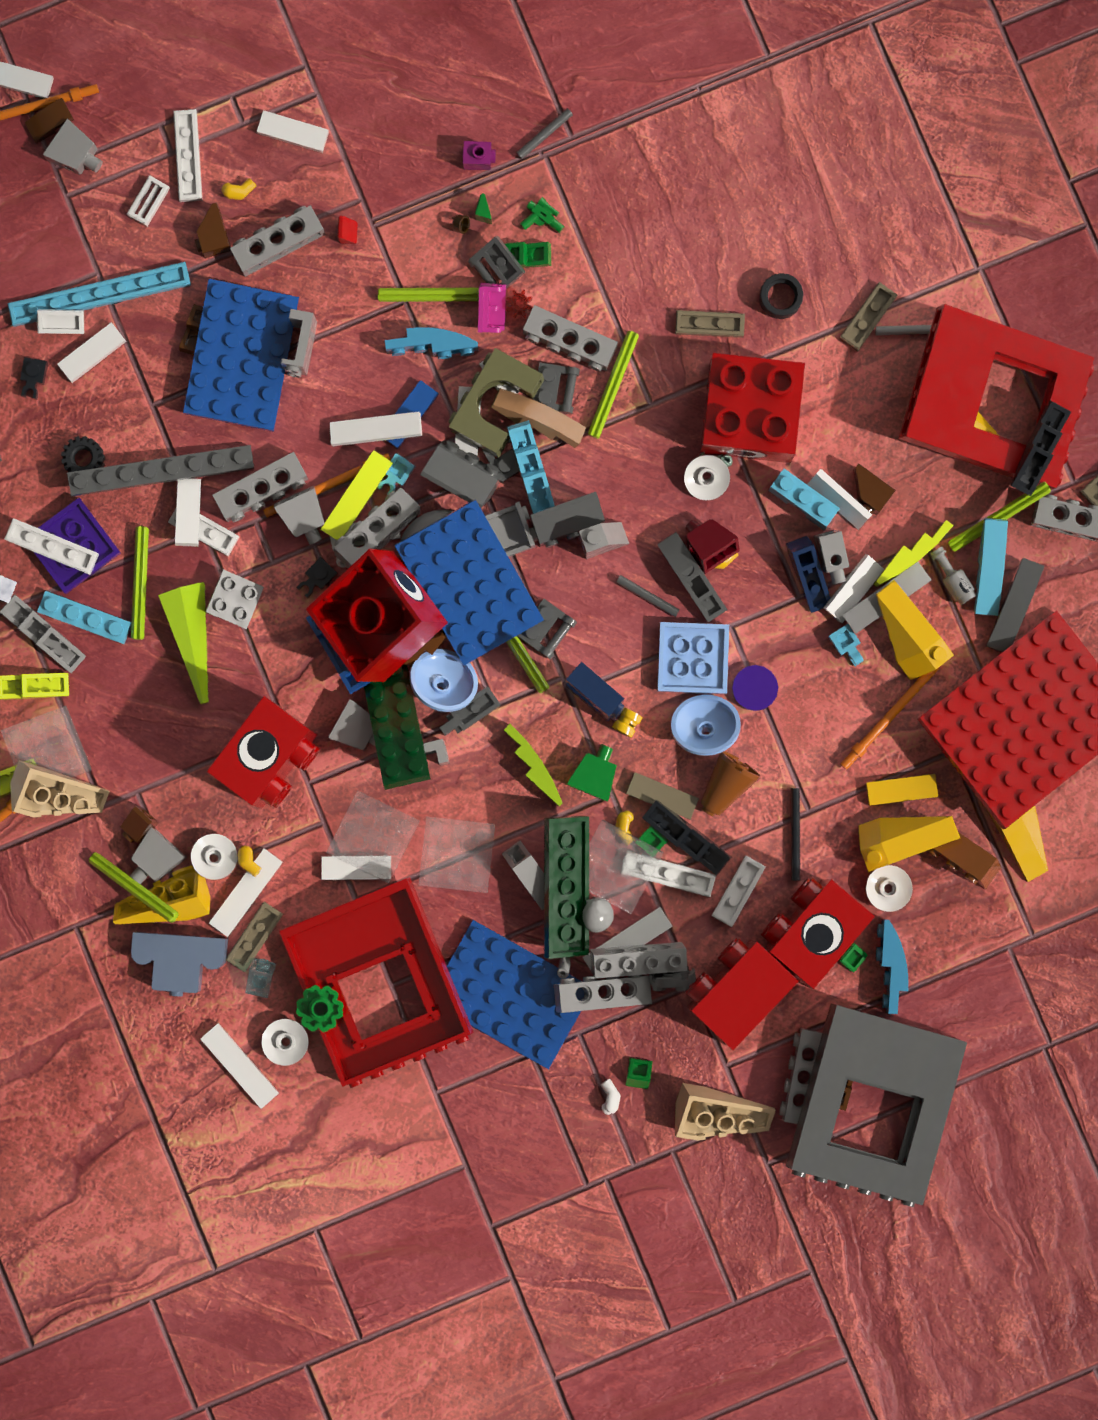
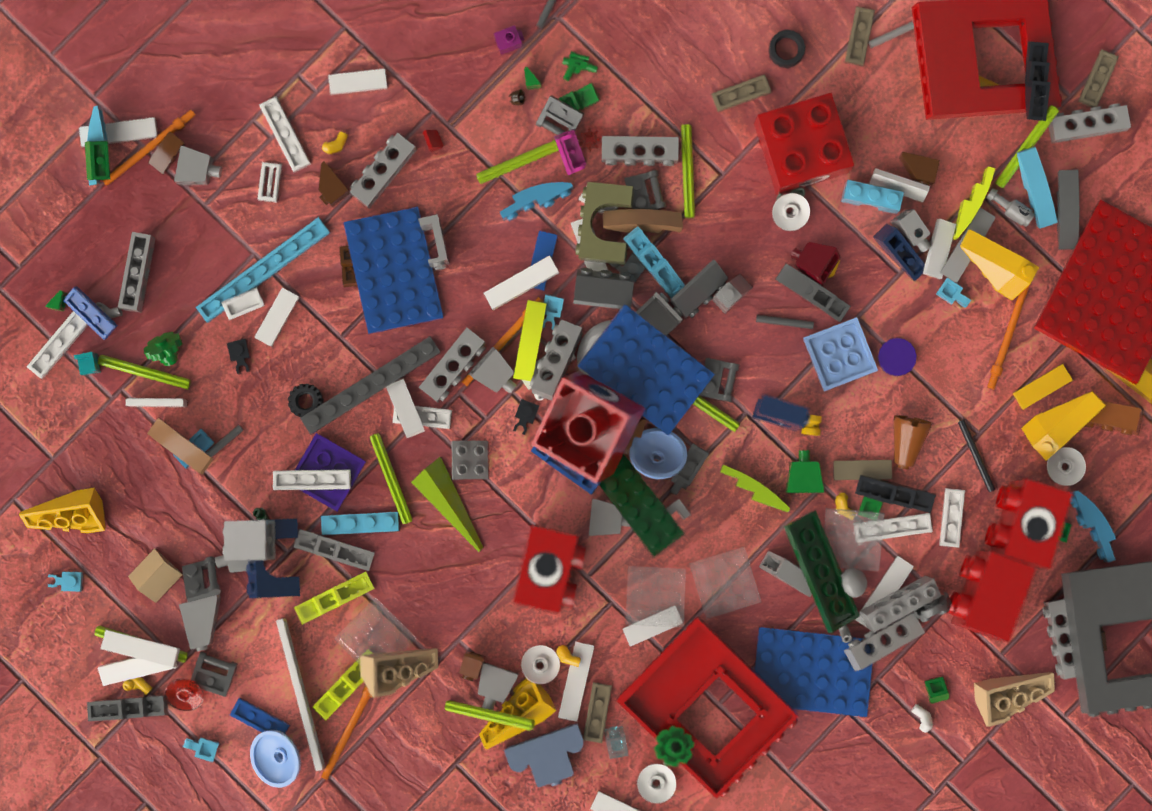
camera: 20 degrees left, 0 degrees up
light blue dish [671,695,741,756] -> none

